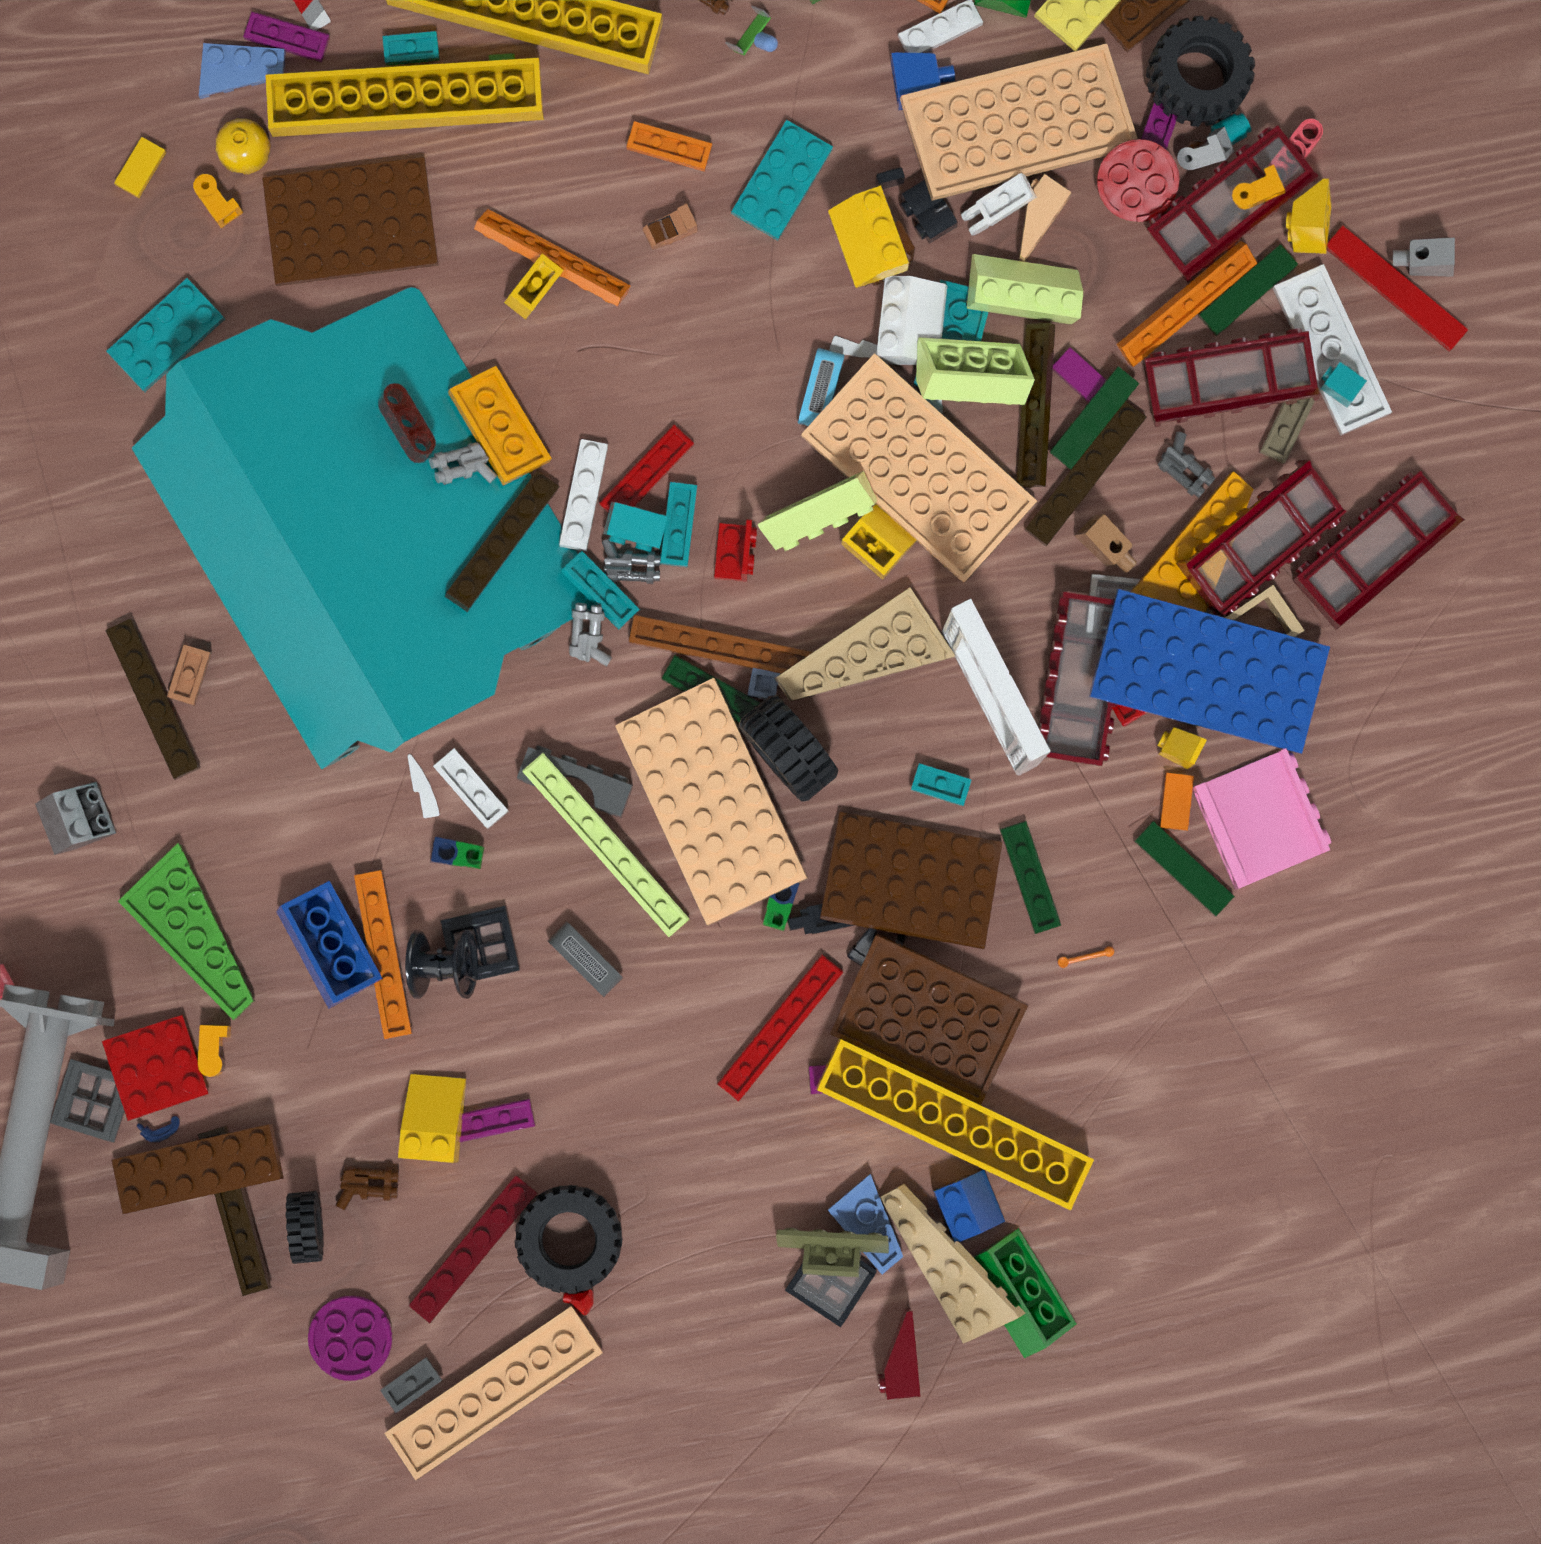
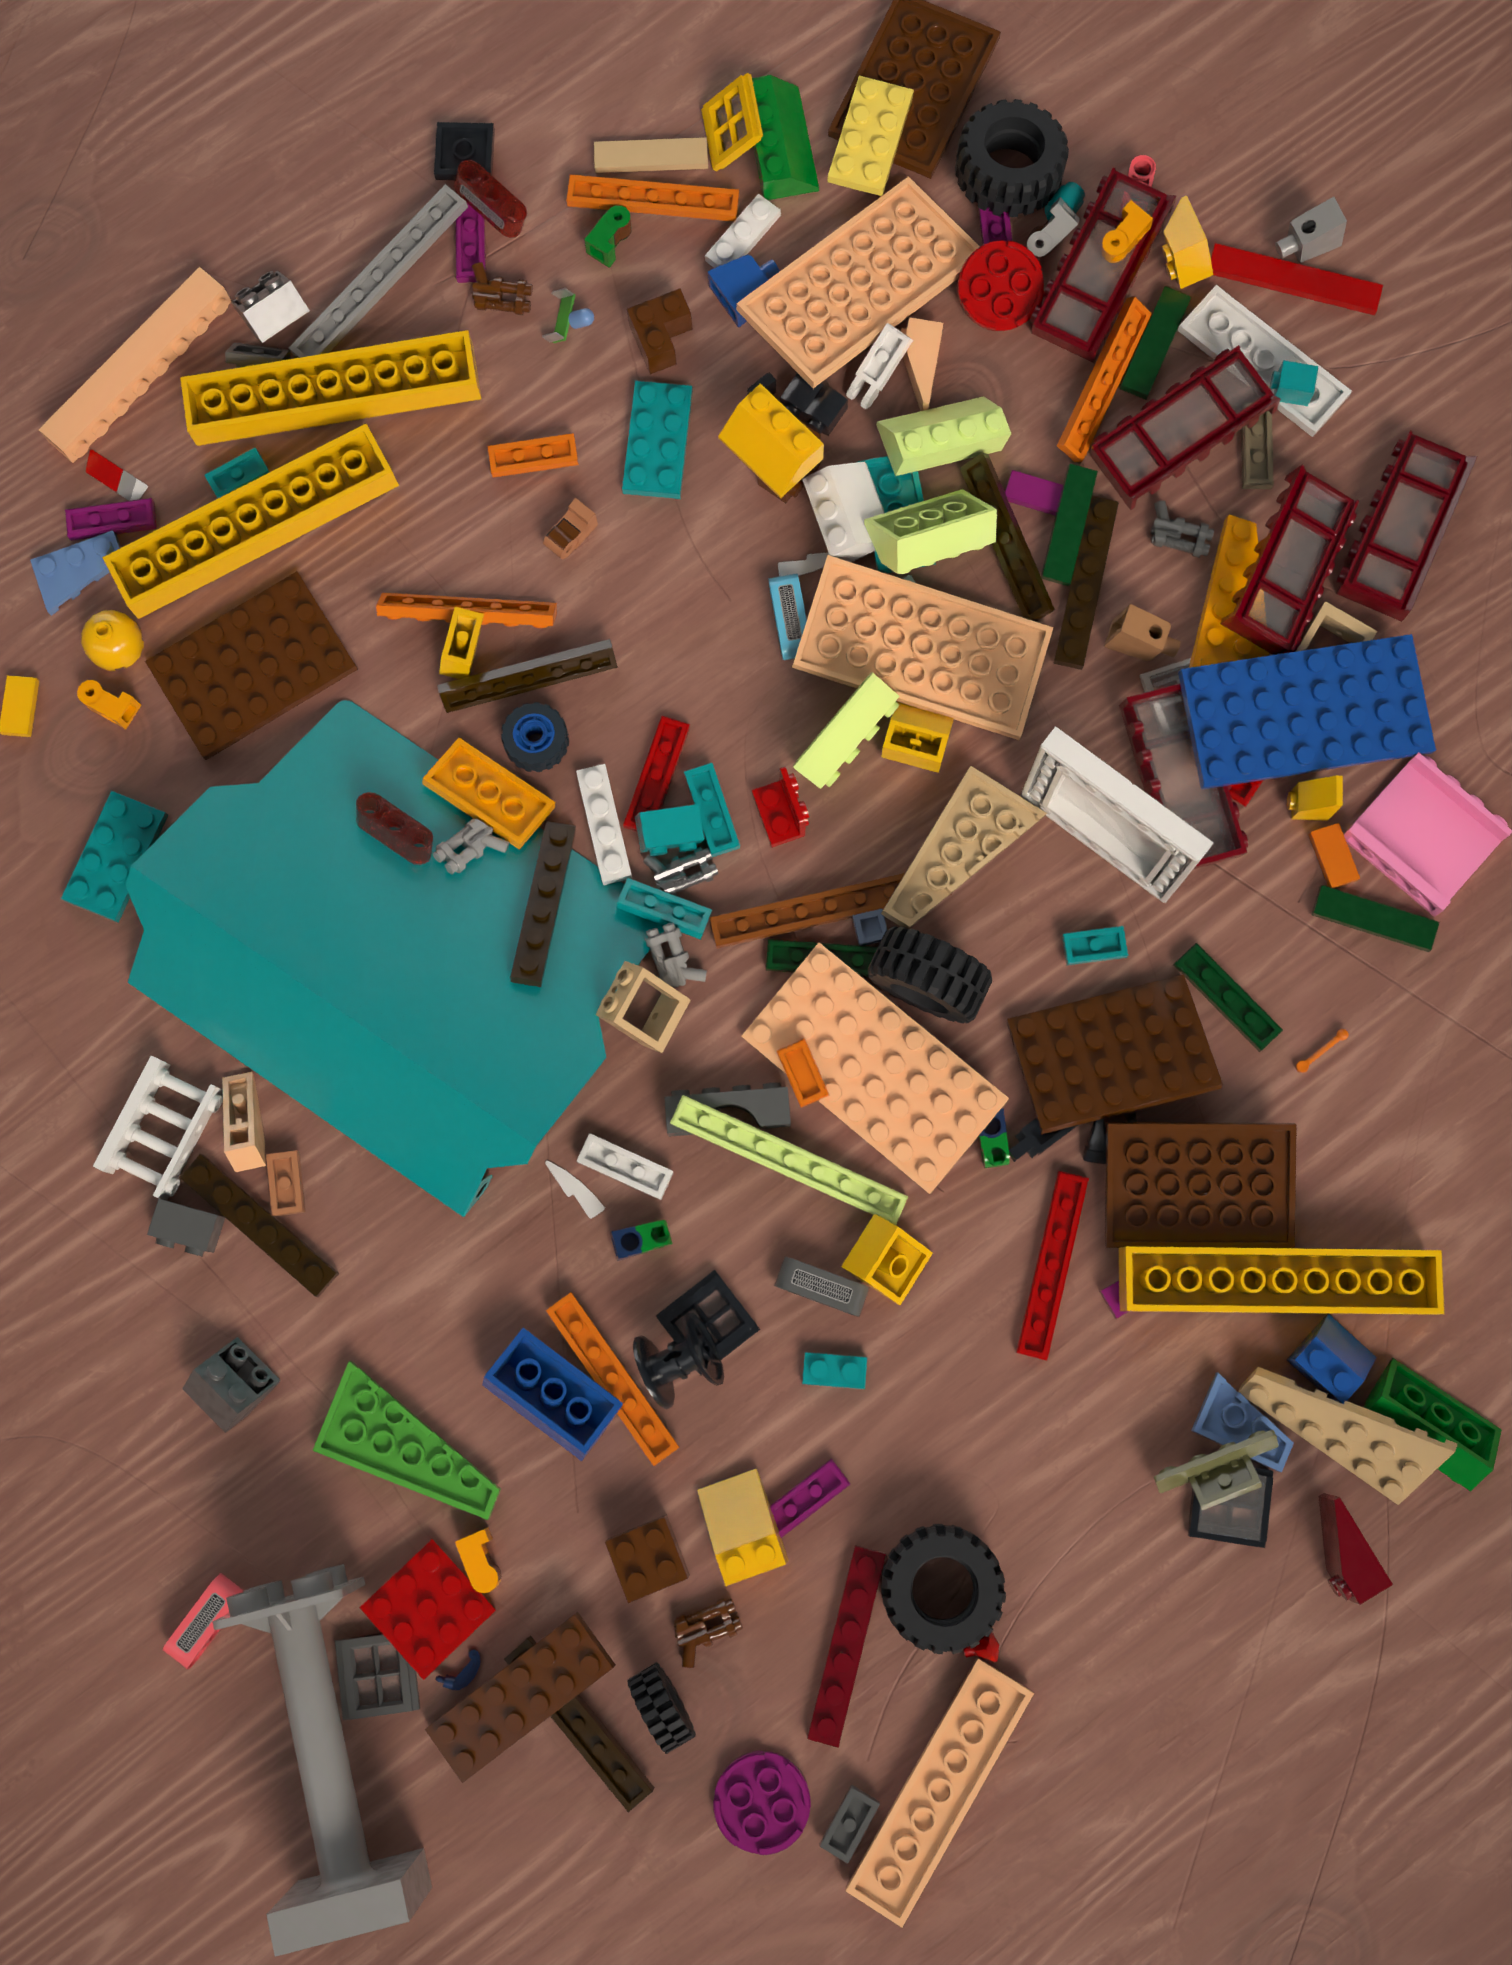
camera: 15 degrees left, 5 degrees down
none -> white fence [93,1056,223,1200]
none -> dark grey brick [147,1199,225,1257]
none -> light nougat slope [222,1072,266,1172]
none -> dark brown plate [437,639,618,713]
none -> black wheel [501,702,569,772]
none -> tan window [595,961,691,1053]
none -> reddish brown brick [605,1514,690,1603]
none -> reddish brown brick [627,288,693,375]
none -> orange tile [777,1038,830,1108]
none -> teal plate [802,1352,867,1389]
none -> yellow slope [841,1214,933,1305]

